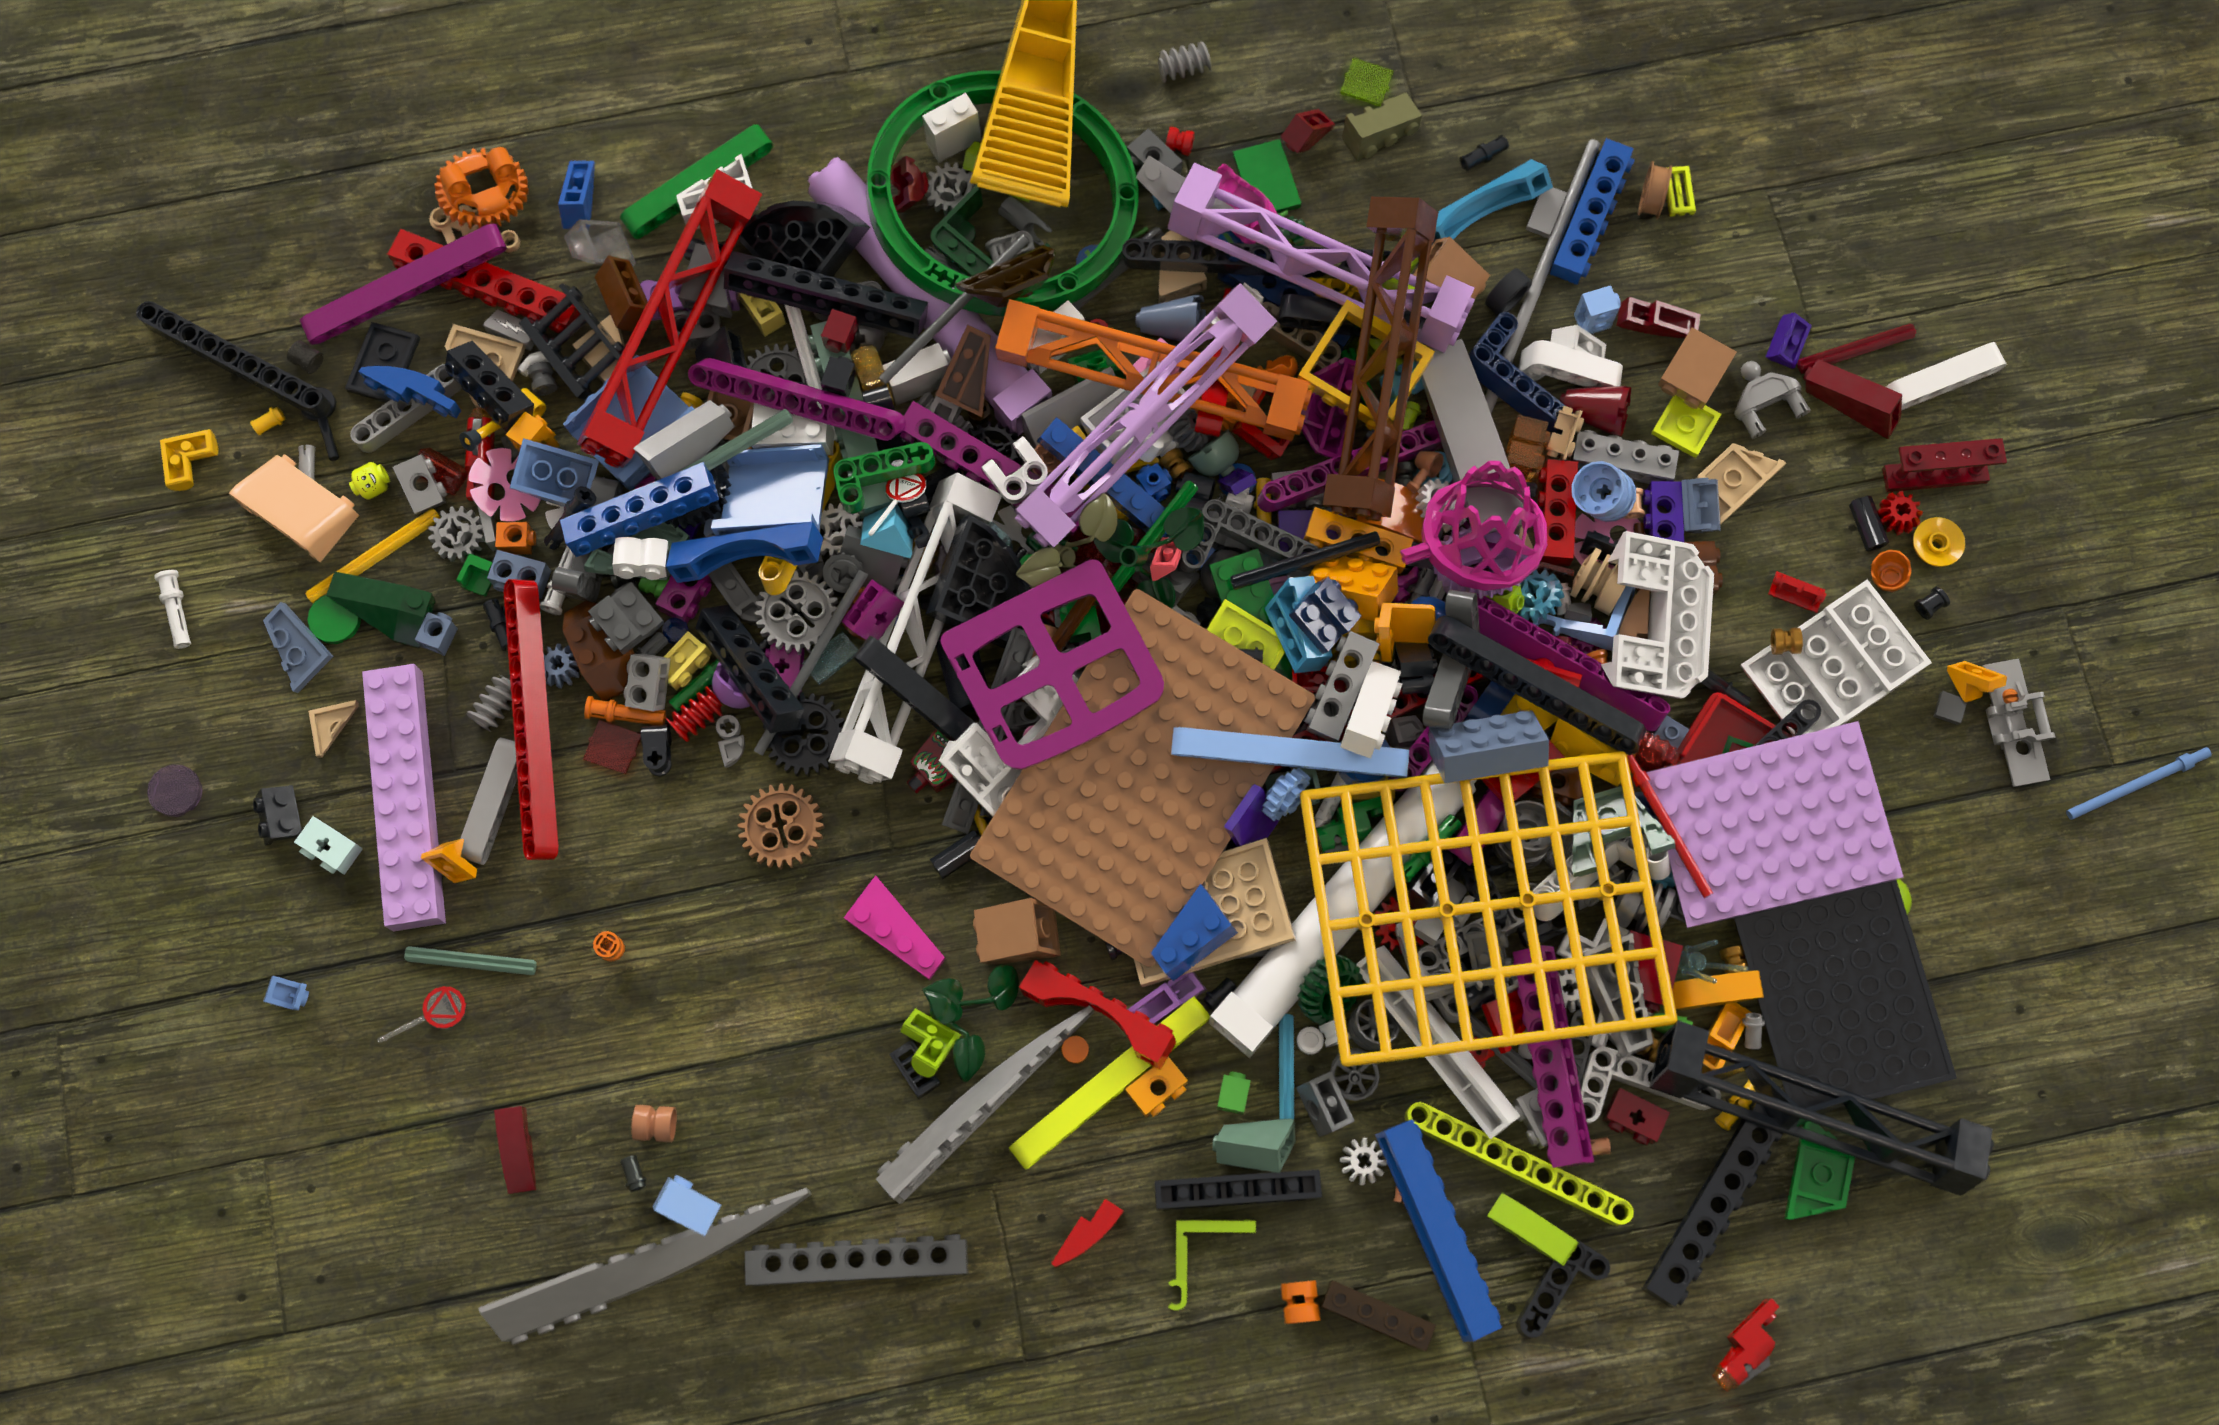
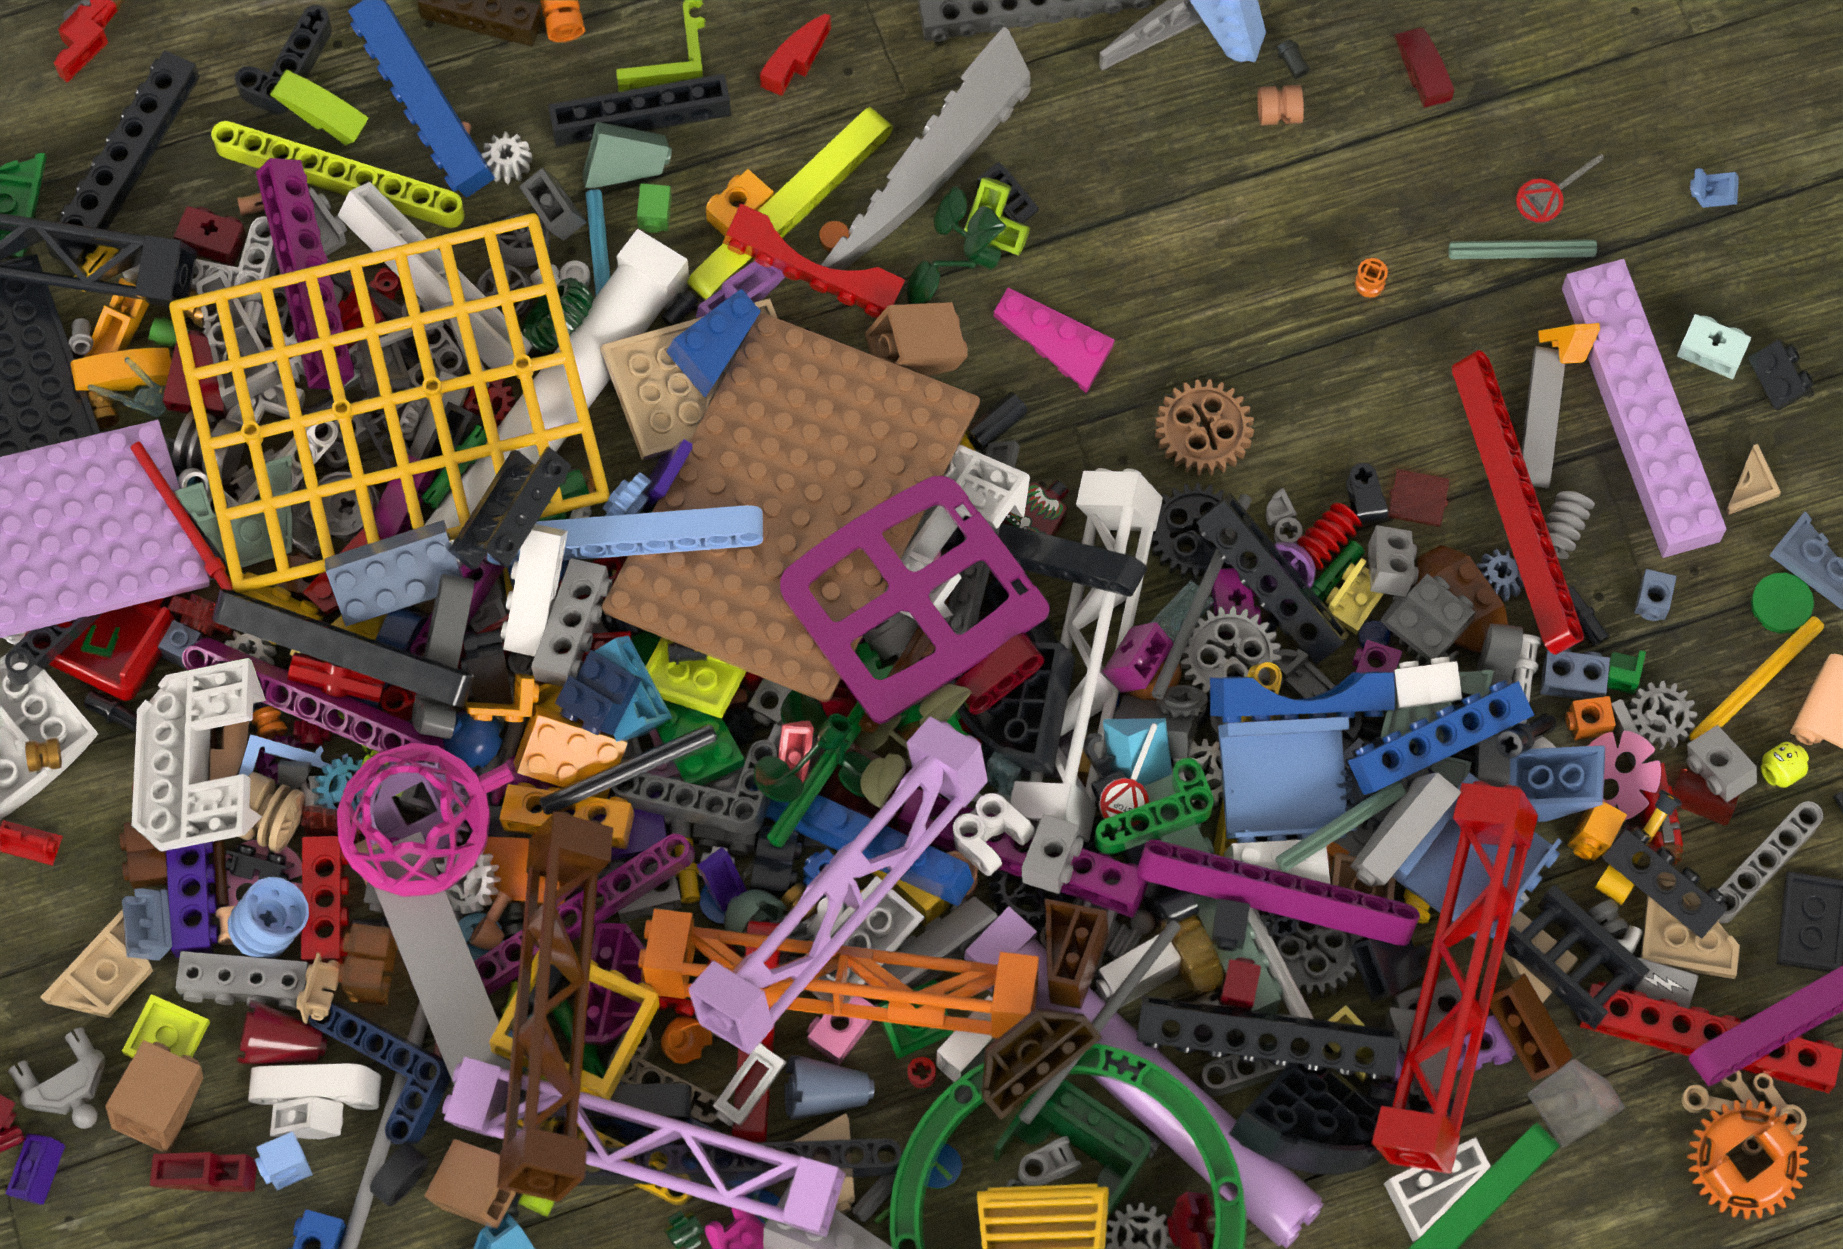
camera: 170 degrees right, 5 degrees down
dark green wedge [326,571,435,649] -> none
blue slope [359,366,462,419] -> none
blue slope [558,161,595,230] -> none
orange pin [584,696,666,725] -> none
none -> black fence [448,447,572,569]
none -> dark red beam [955,634,1044,714]
none -> light grey brick [1022,814,1084,894]

